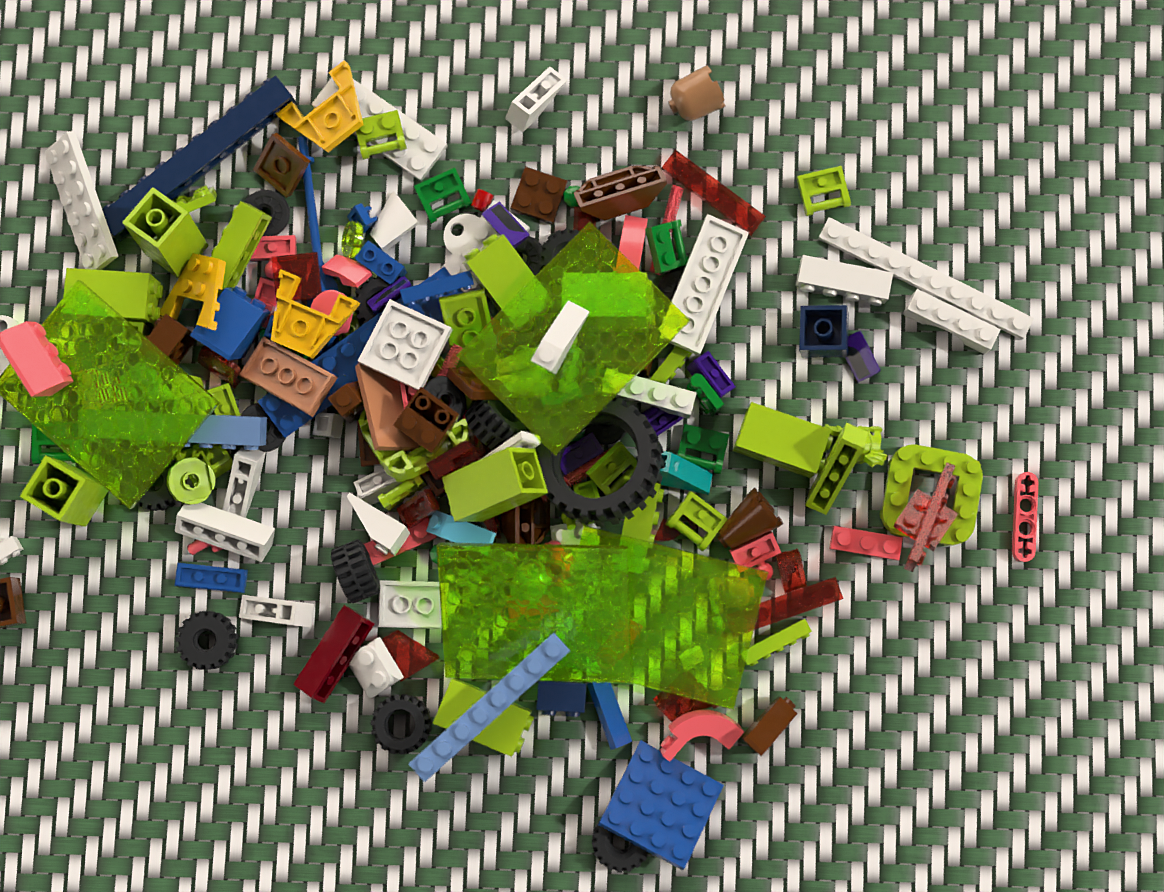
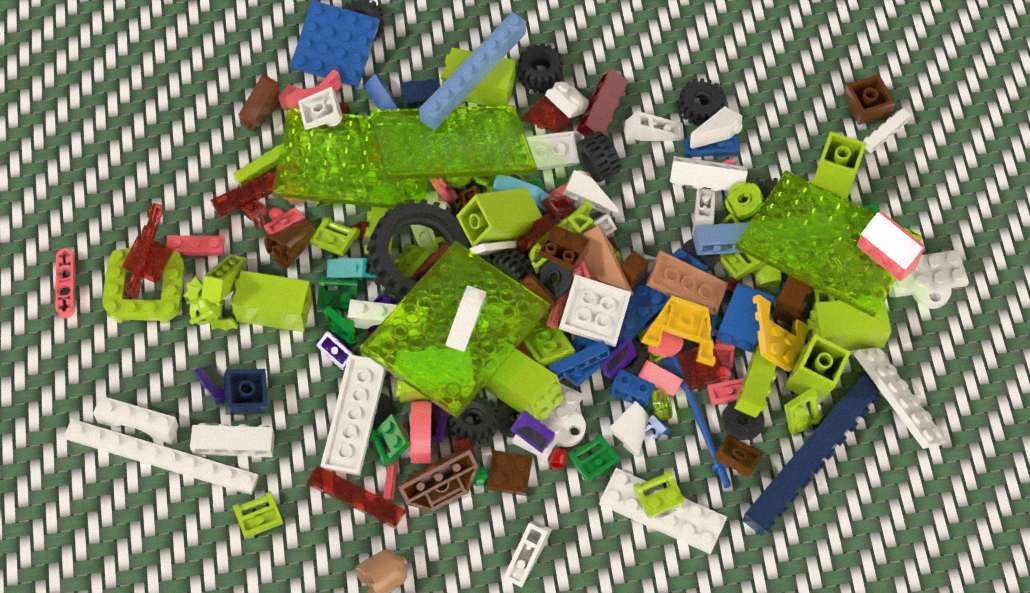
camera: 165 degrees right, 20 degrees down
yellow wing [276,60,363,152] -> none
none -> white slope [298,87,342,130]
none -> white slope [690,106,742,149]

